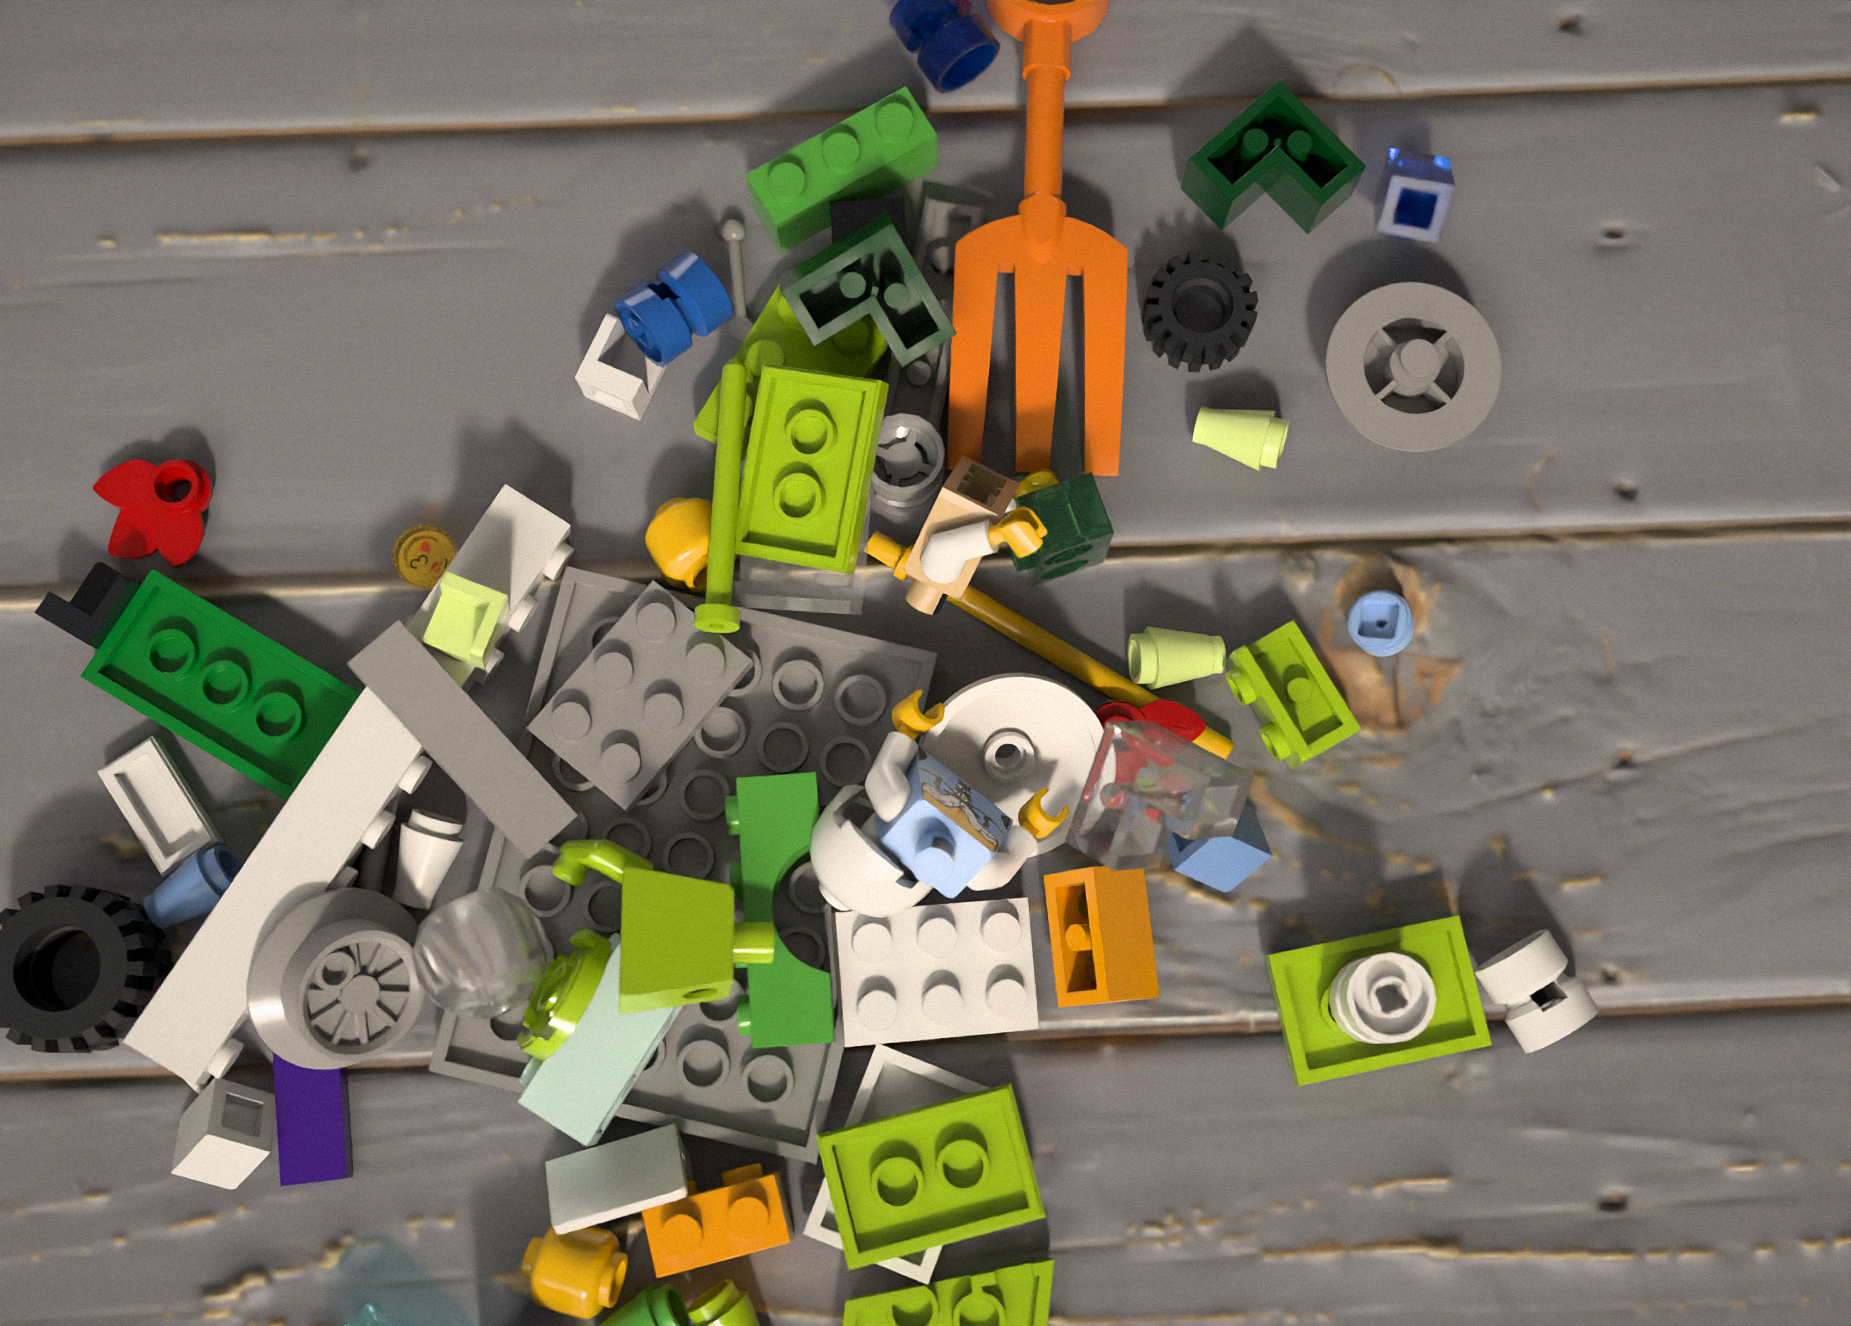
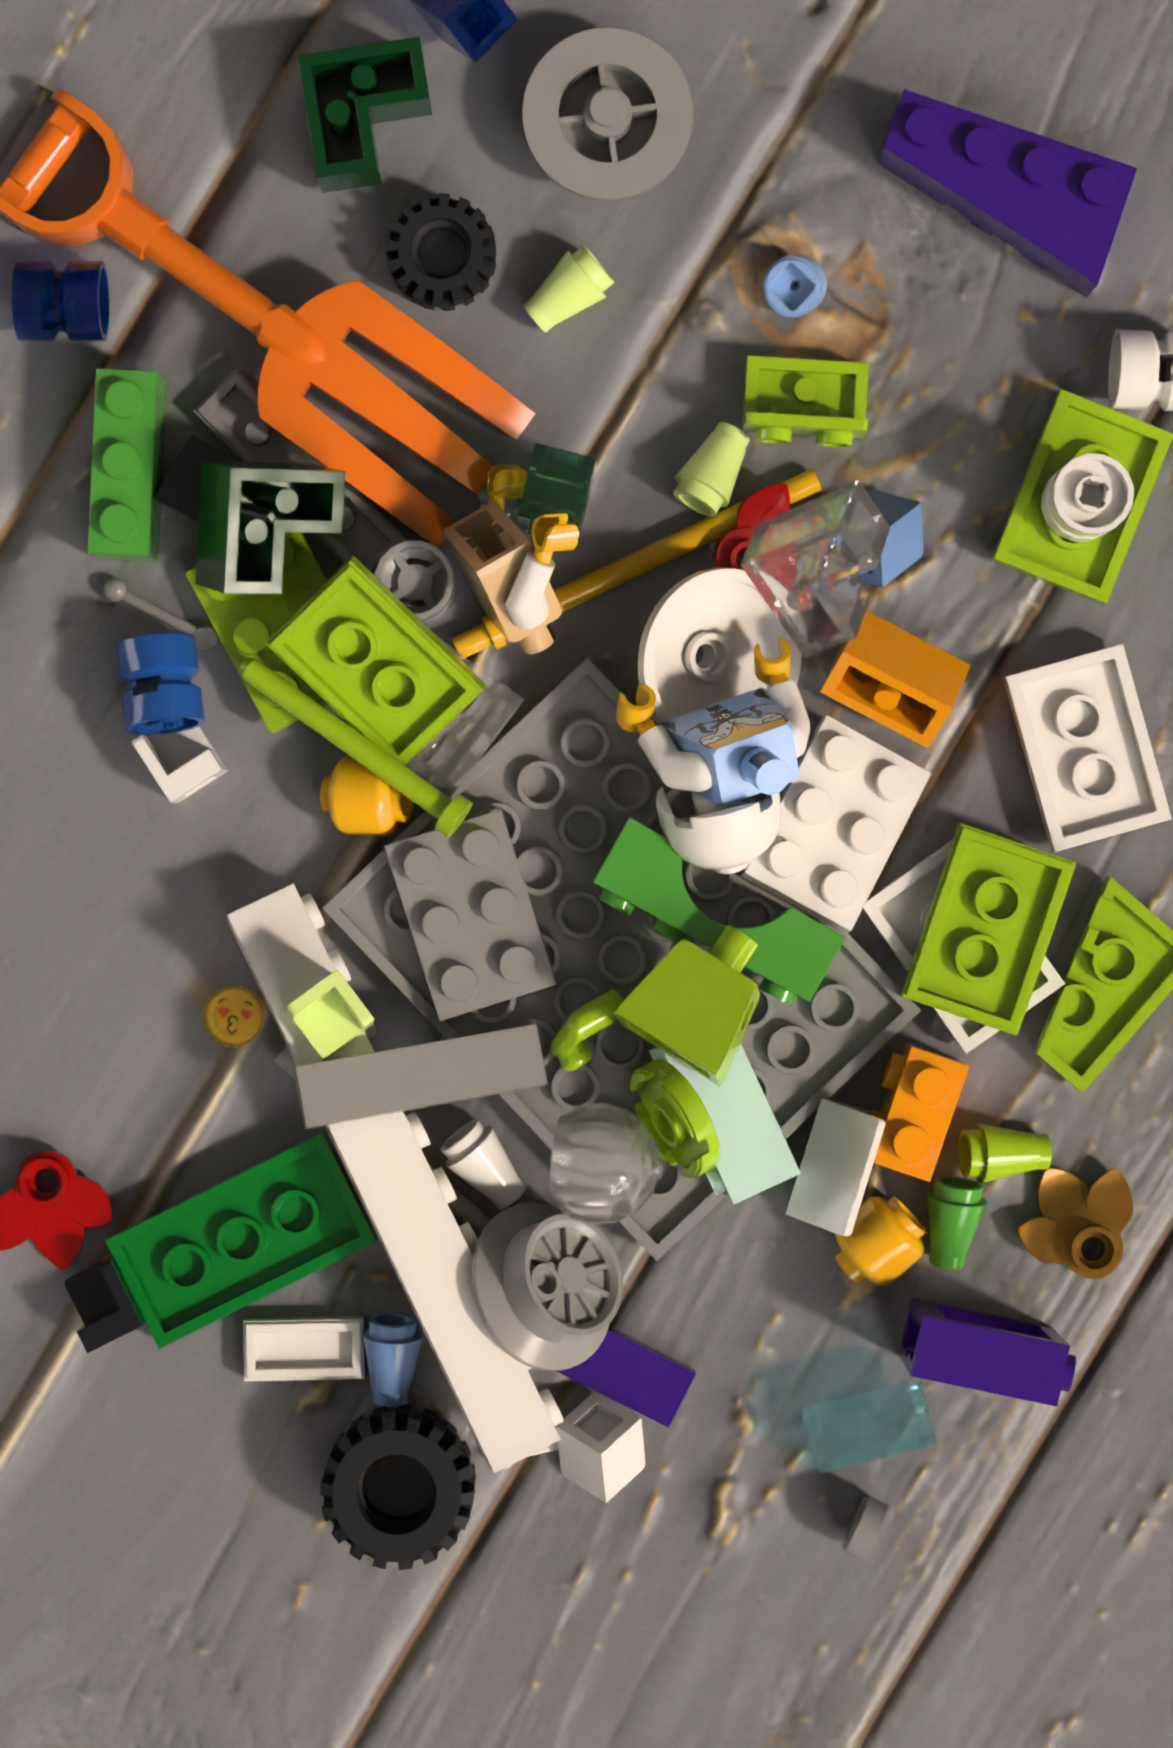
camera: 55 degrees left, 10 degrees up
none -> dark purple wedge [878,89,1137,297]
none -> white plate [1003,644,1172,852]

